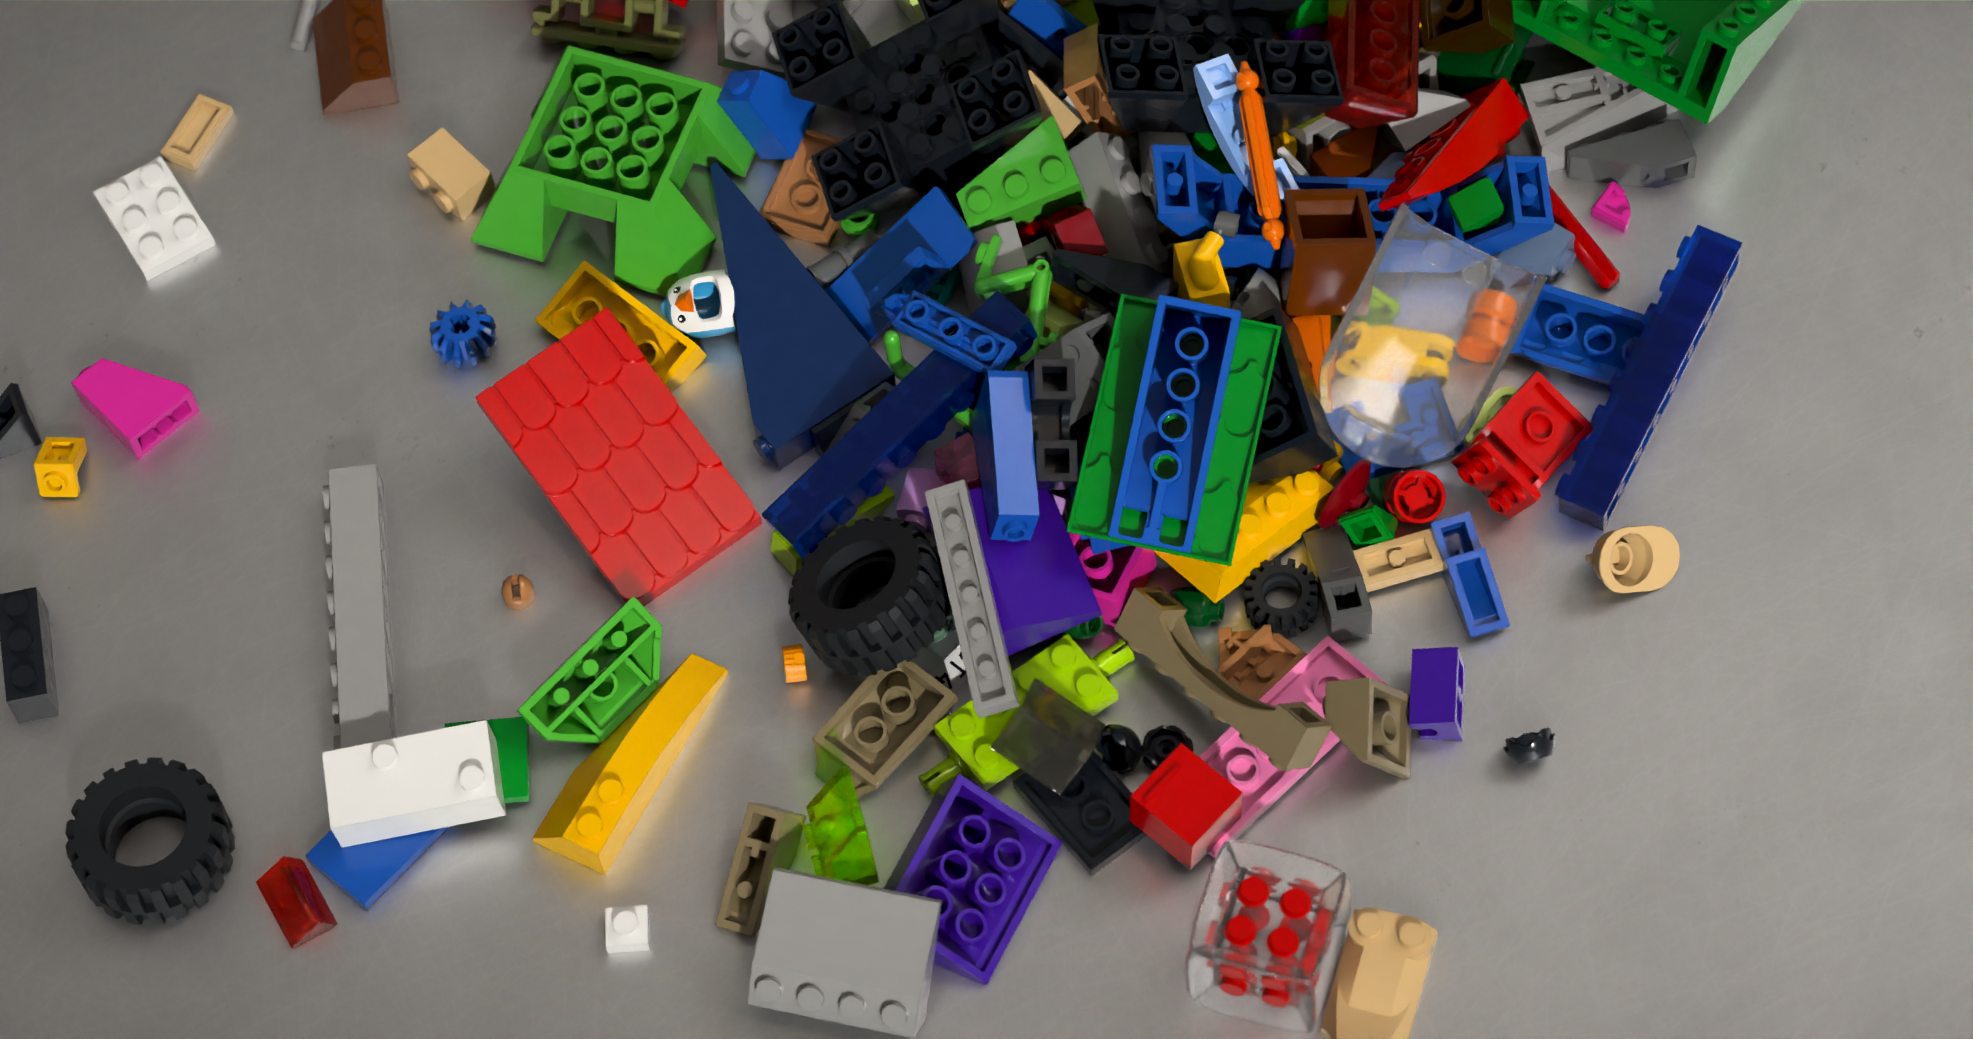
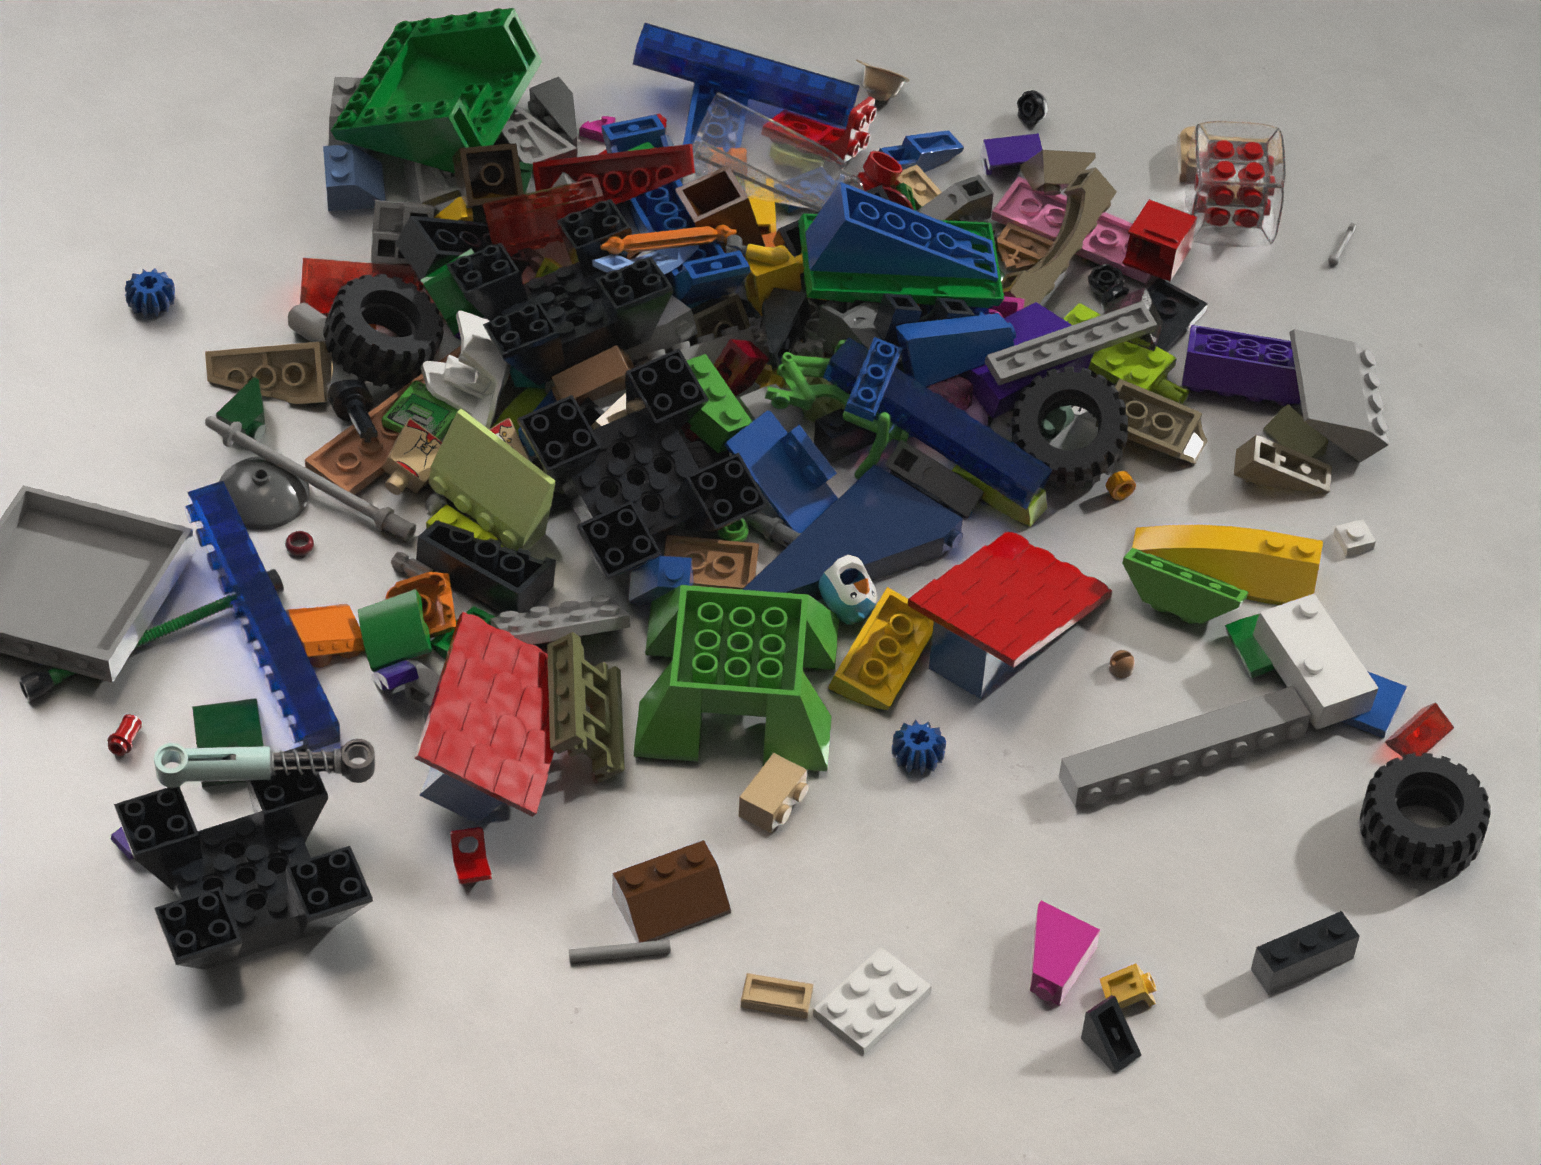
camera: 115 degrees left, 10 degrees down
clear neon green slope [802,766,879,885] -> none

